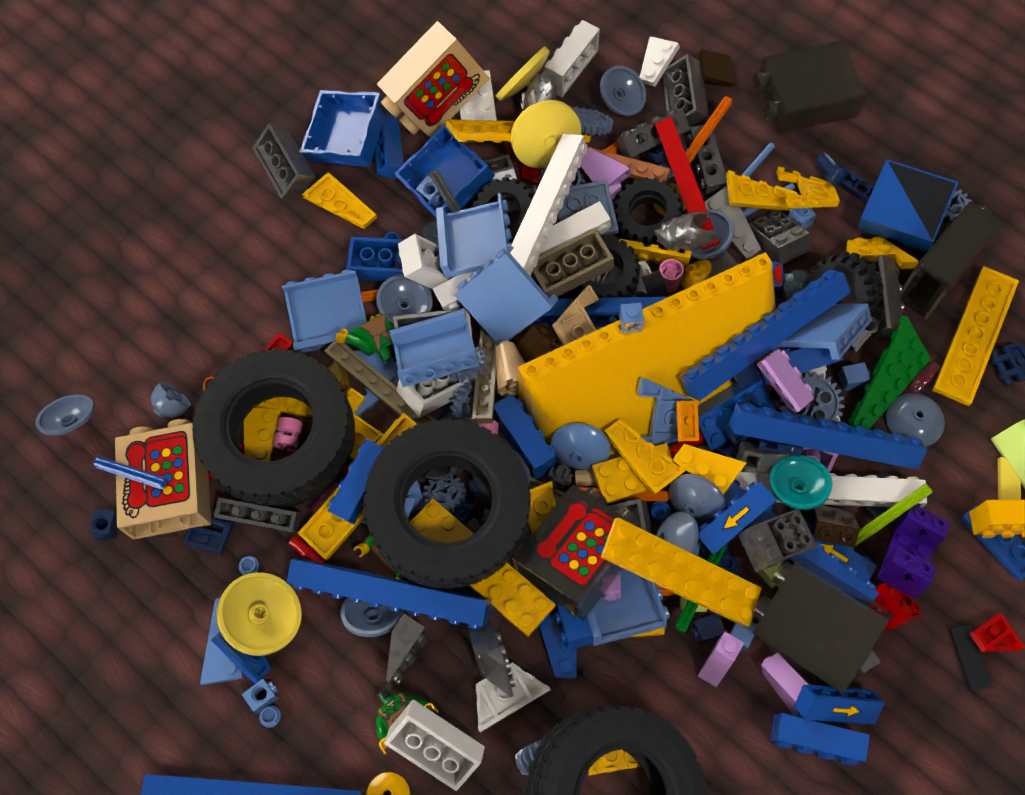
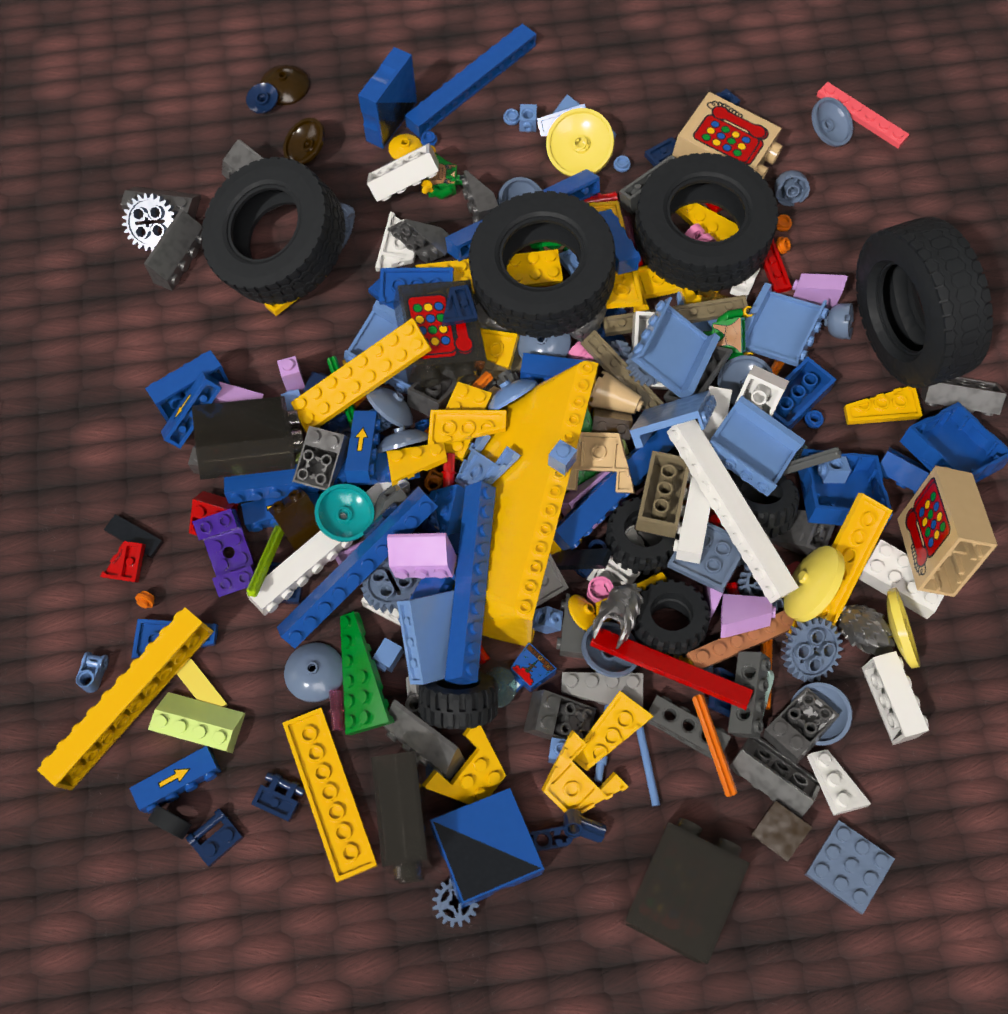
camera: 130 degrees right, 0 degrees up
blue axle [93,457,168,489] -> none
light orange hinge [676,401,699,441] -> none
none -> orange plate [135,591,155,608]
none -> blue wing [379,267,454,305]
none -> blue plate [421,131,437,146]
none -> dark blue wing [442,285,478,327]
none -> flat silver slope [764,687,840,766]
none -> lavender slope [792,273,848,309]
none -> sand blue plate [804,820,895,914]
none -> coral plate [817,82,910,149]
none -> sand blue cylinder [824,303,854,339]
none -> black tyre [856,217,993,388]

